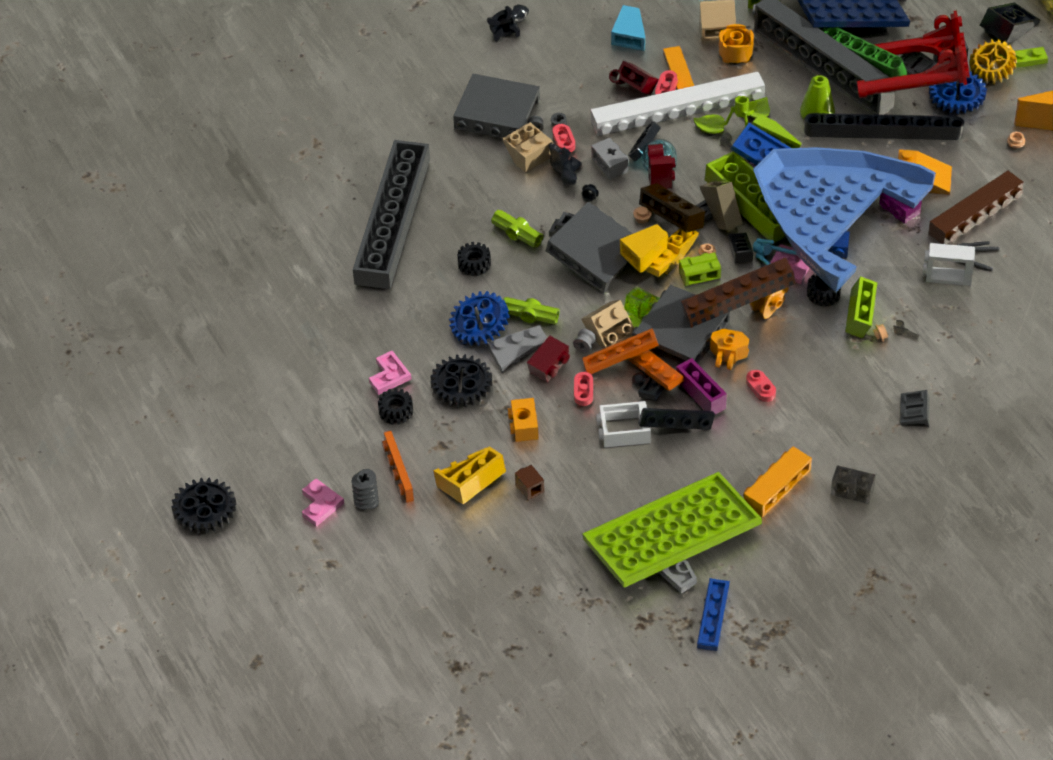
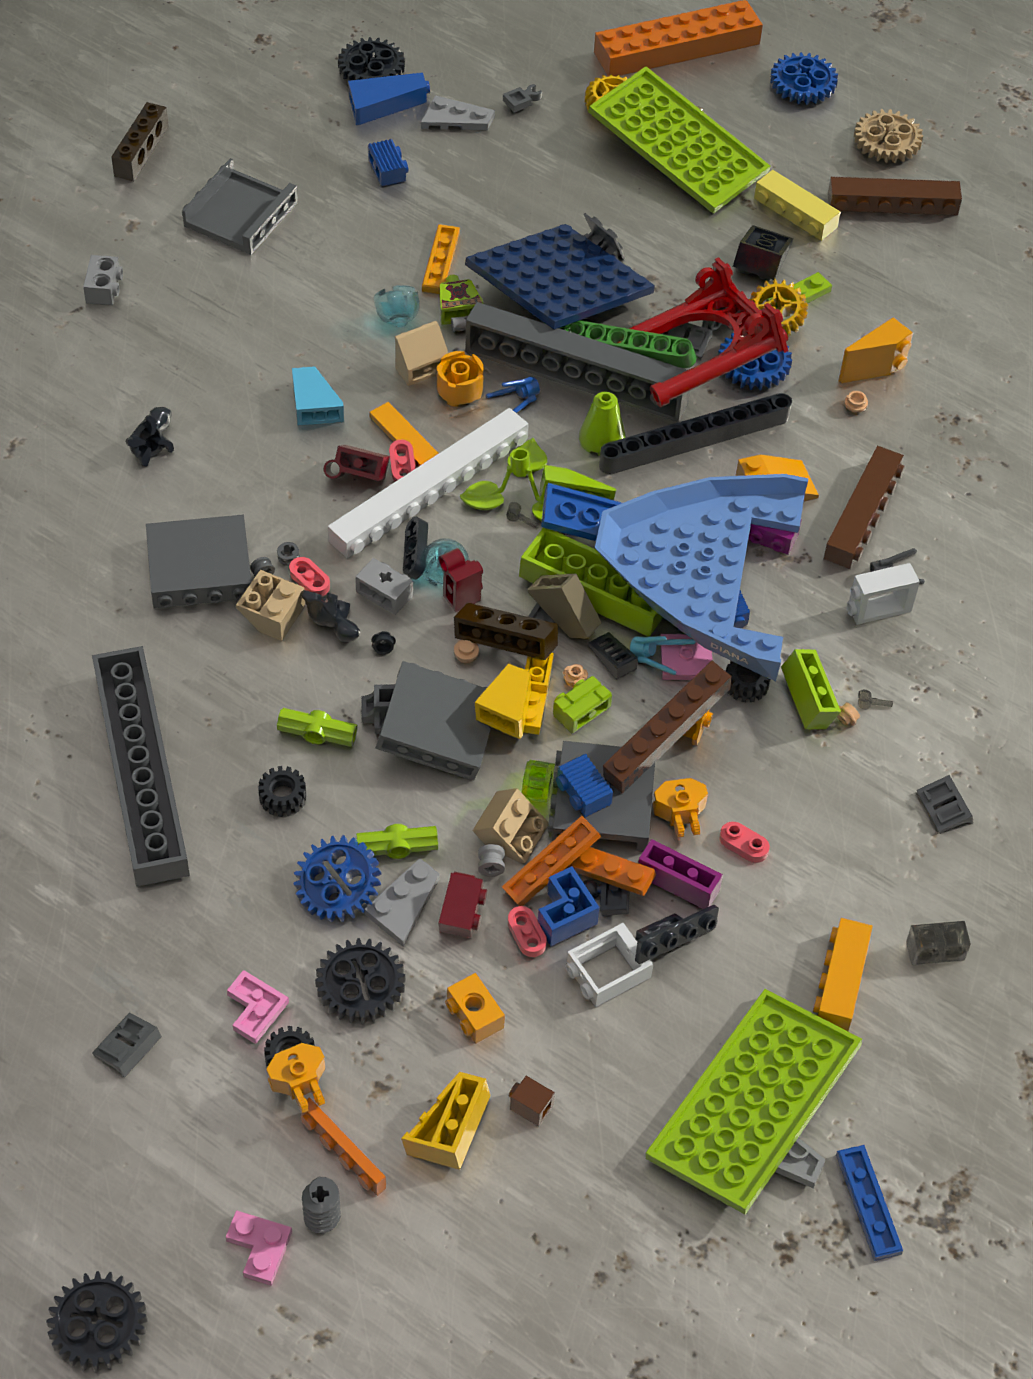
camera: 30 degrees left, 5 degrees up
none -> dark grey piece [92,1012,162,1078]
none -> light orange hinge [266,1043,325,1113]
none -> blue plant [485,376,540,413]
none -> blue brick [538,866,600,946]
none -> blue brick [556,754,613,817]

